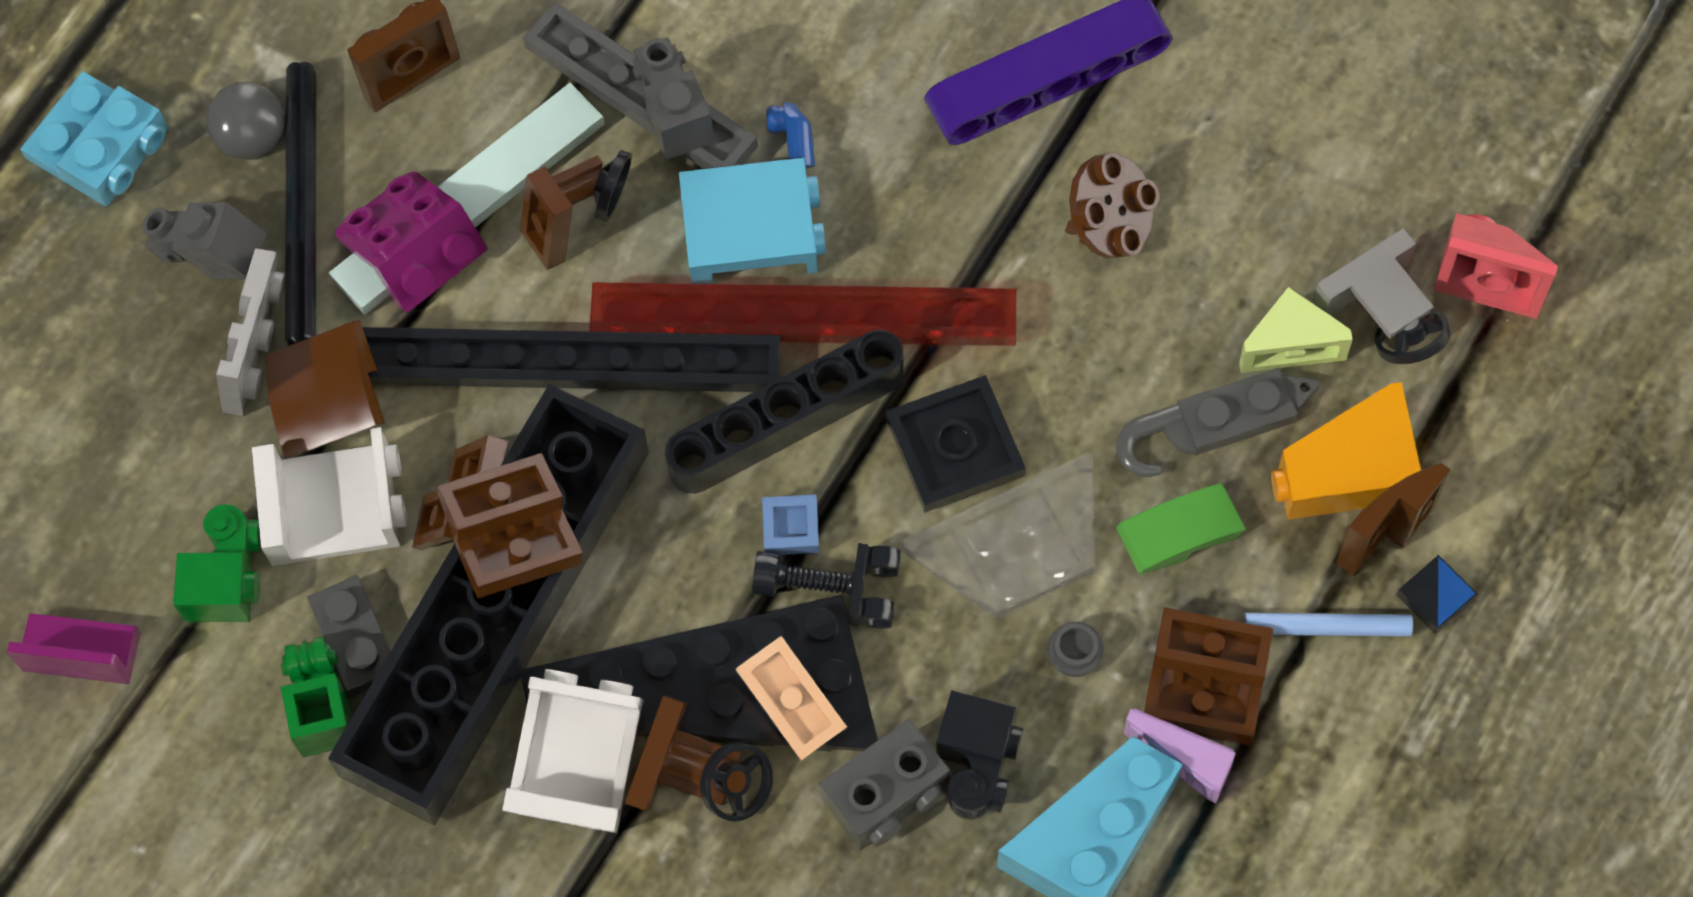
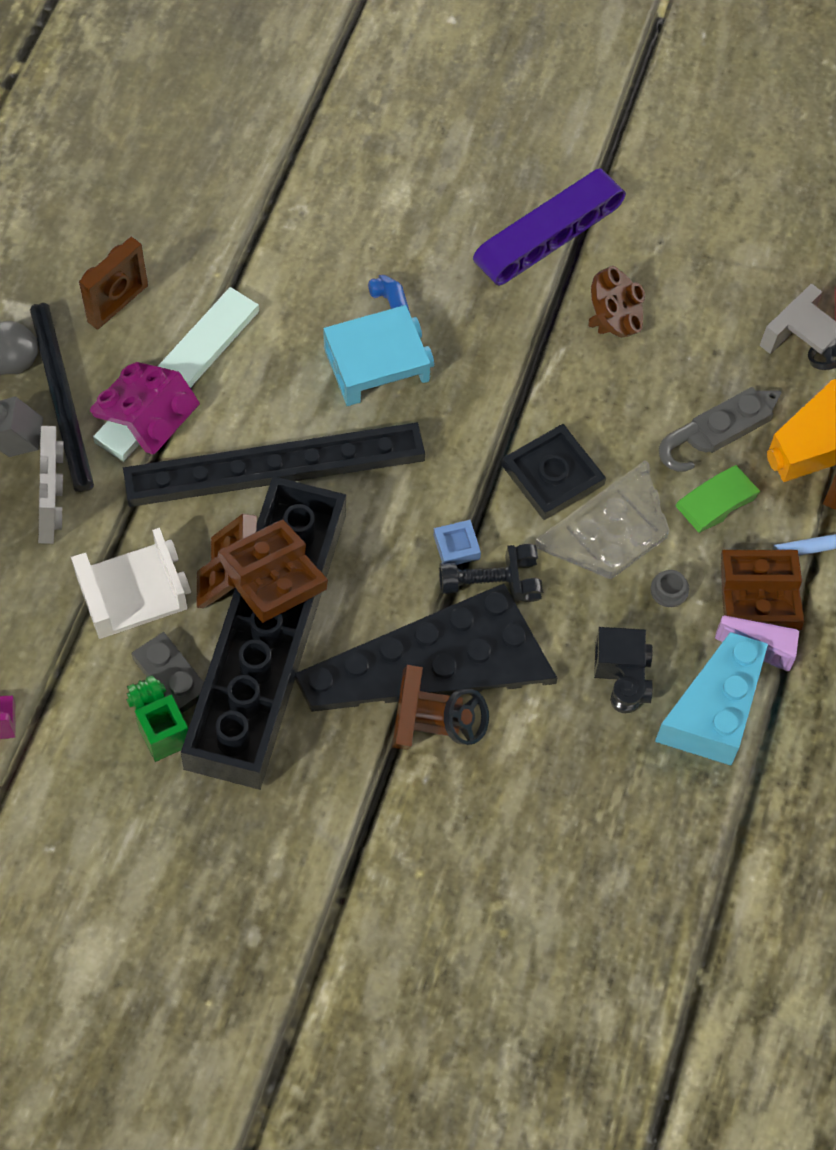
camera: 20 degrees left, 5 degrees down
green brick [173,504,262,622] -> none
reddish brown slope [265,320,385,459] -> none
white panel [502,669,643,833] -> none
reddish brown piece [520,150,632,270] -> none
dark grey plate [523,2,758,169] -> none
clear red plate [589,282,1017,346] -> none
dark grey brick [632,37,715,160] -> none
black beam [665,330,904,494] -> none
light nougat plate [735,636,847,761] -> none
dark grey brick [818,718,950,850] -> none
yellowish green slope [1239,287,1353,373] -> none

